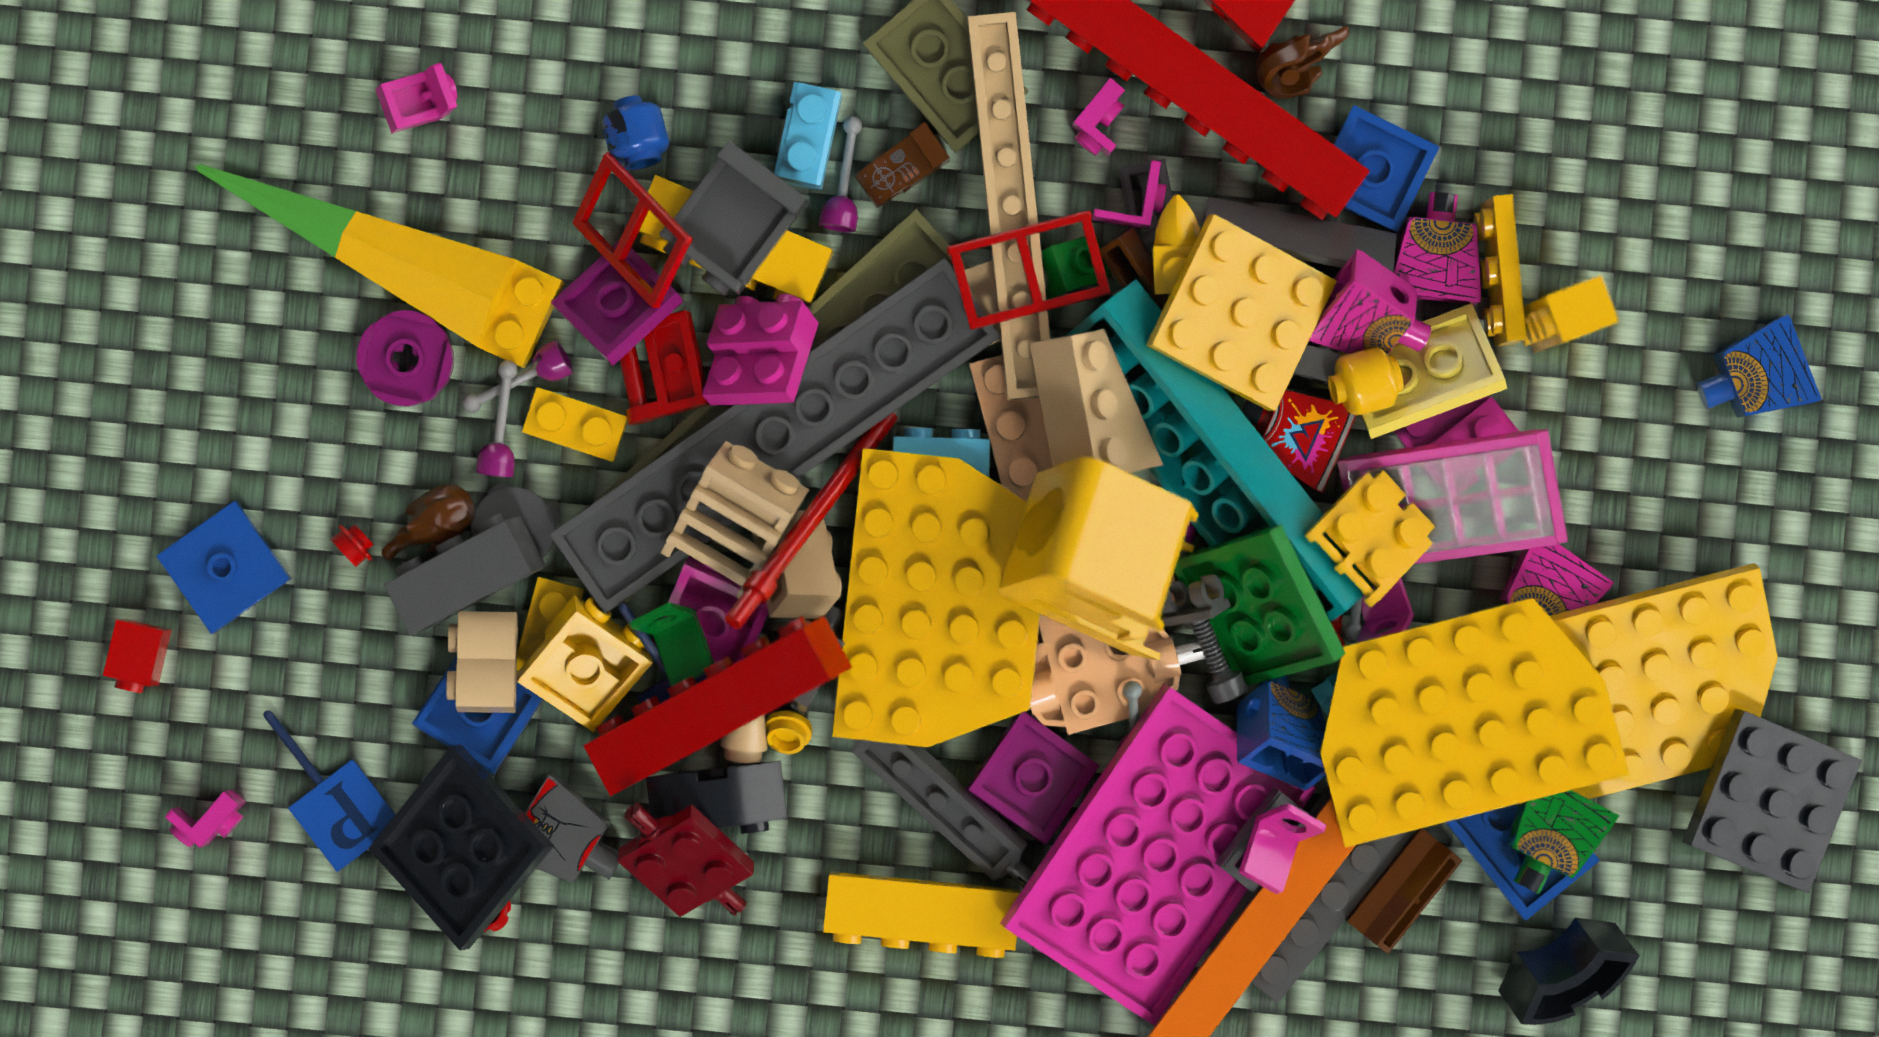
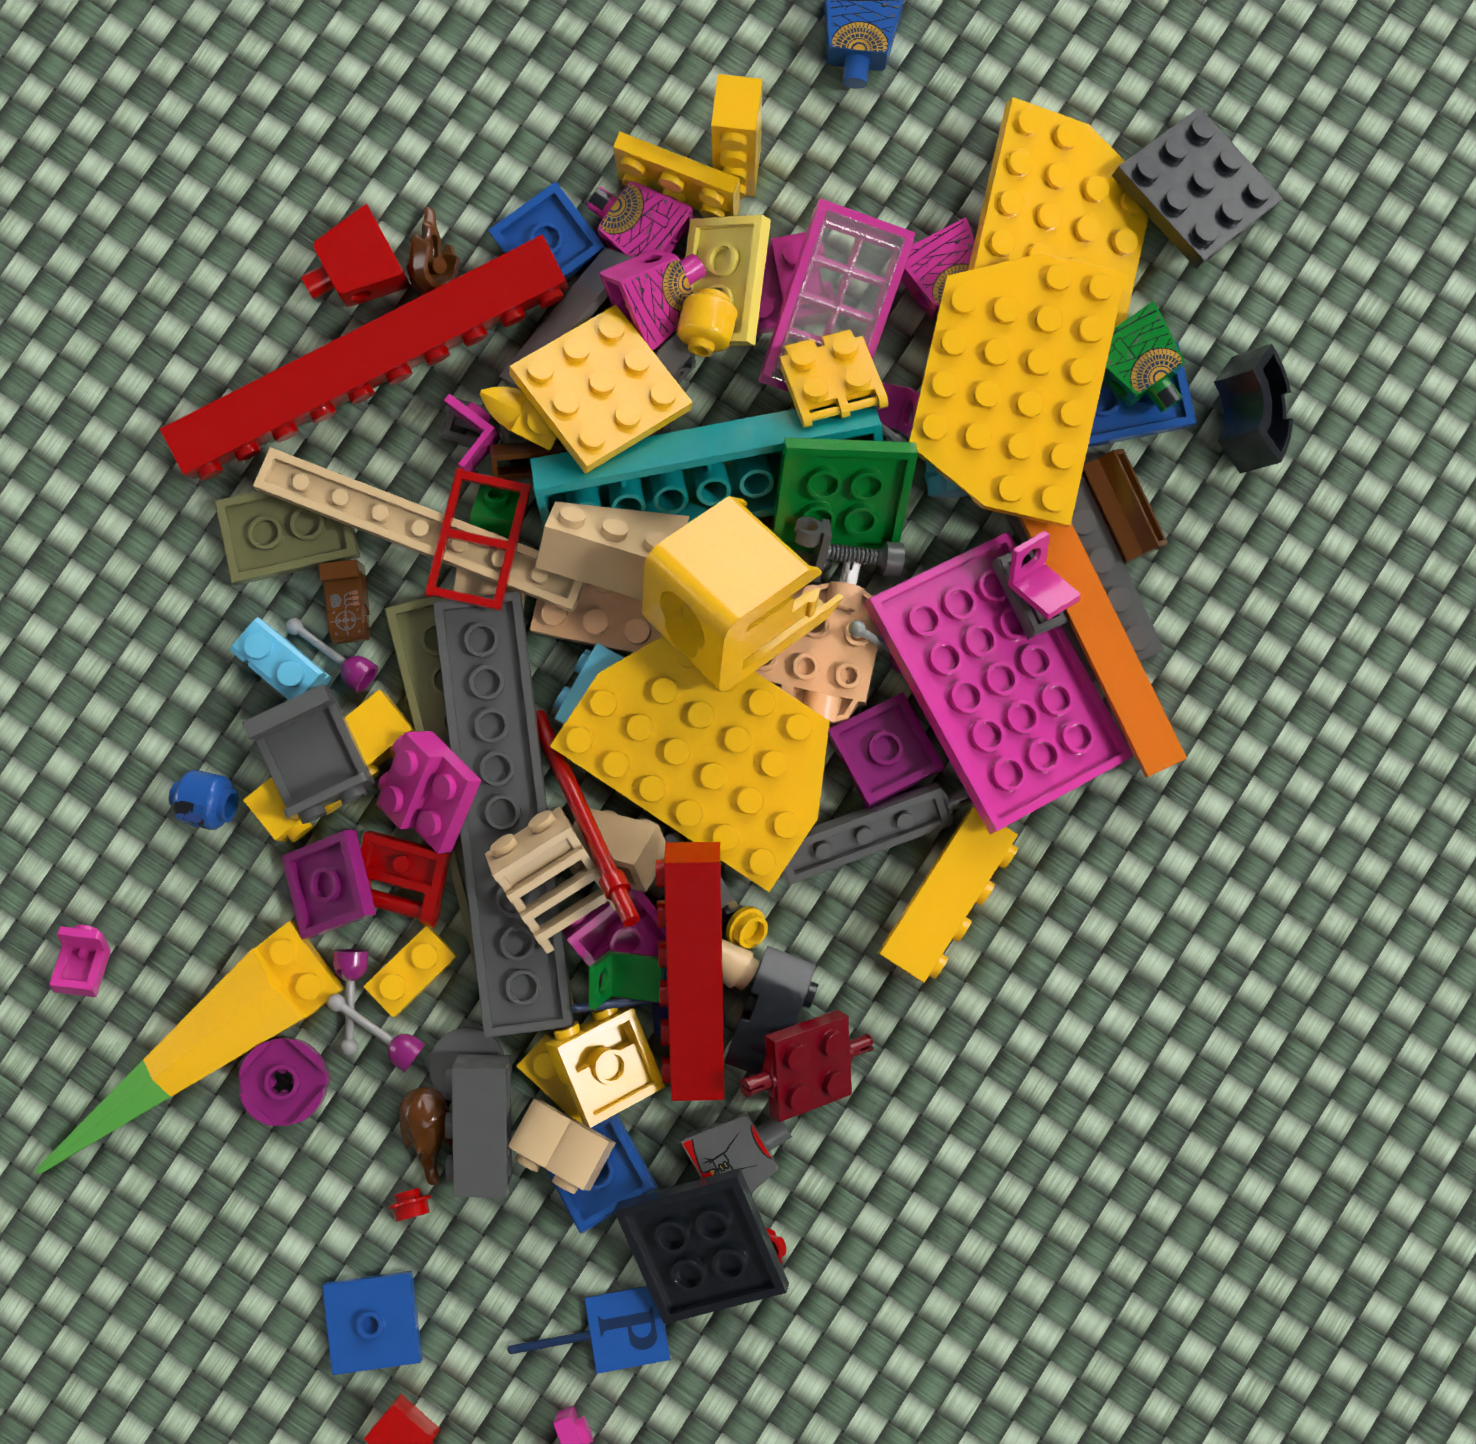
camera: 60 degrees left, 5 degrees down
red window [572,152,693,308] -> none
dark pink bracket [1071,78,1125,156] -> none
blue torso [1237,675,1326,791] -> none
red torso [1241,390,1356,494] -> none

